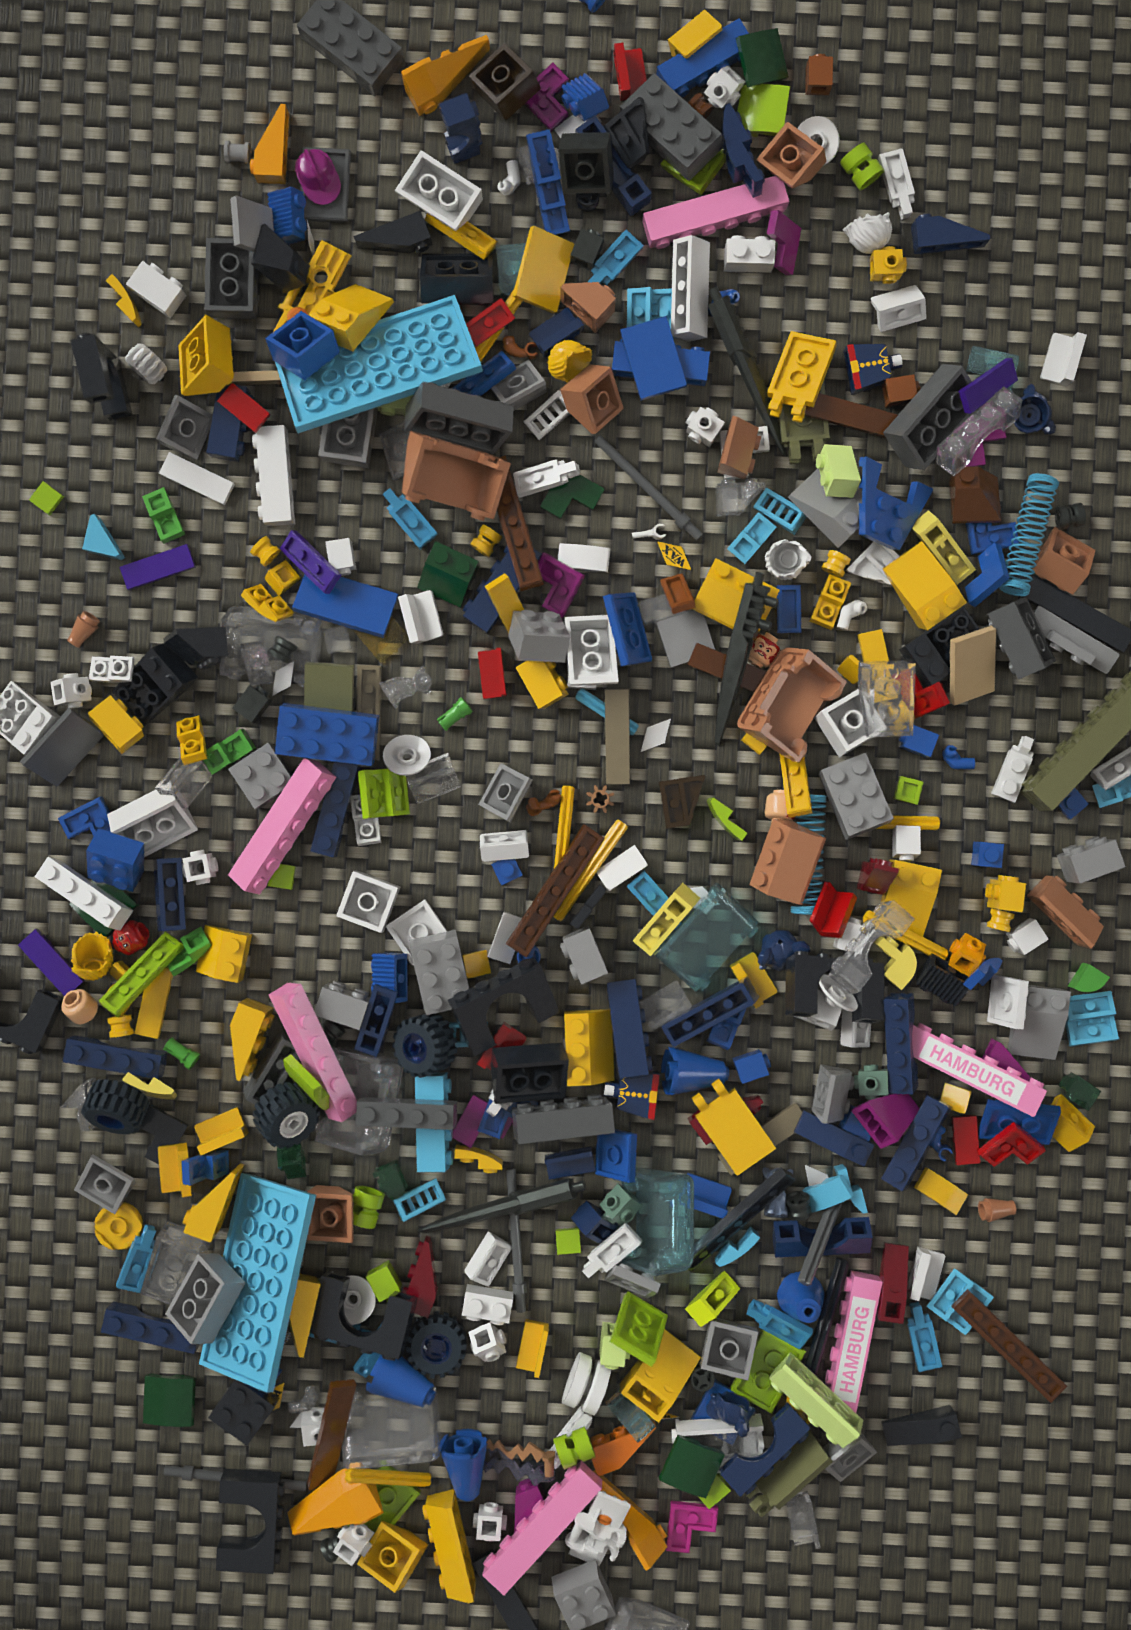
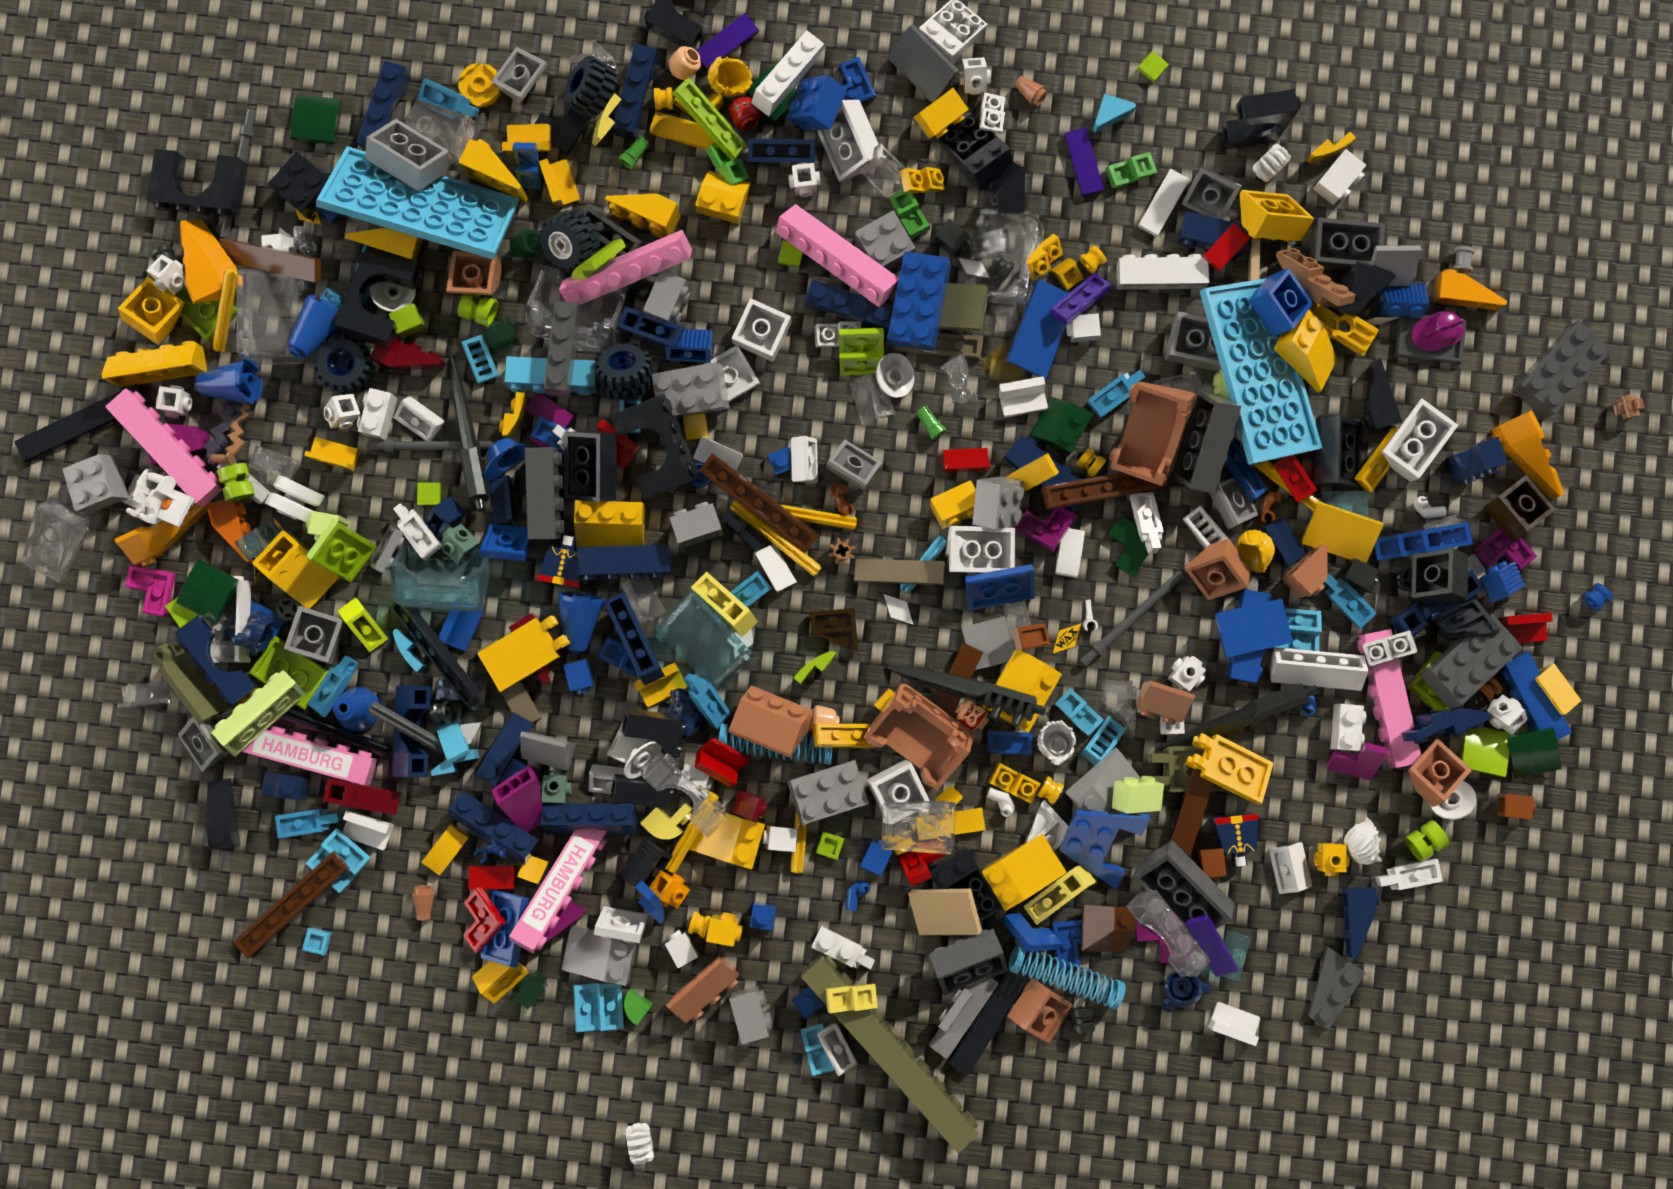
camera: 90 degrees right, 5 degrees down
none -> clear slope [249,446,299,481]
none -> dark blue slope [261,771,311,801]
none -> medium azure tile [302,928,332,956]
none -> blue piece [484,438,528,480]
none -> dark azure hinge [683,673,731,730]
none -> light yellow slope [826,984,878,1013]
none -> medium nougat slope [1276,248,1356,306]
none -> dark grey wing [1307,946,1366,1030]
none -> white slope [1363,630,1417,666]

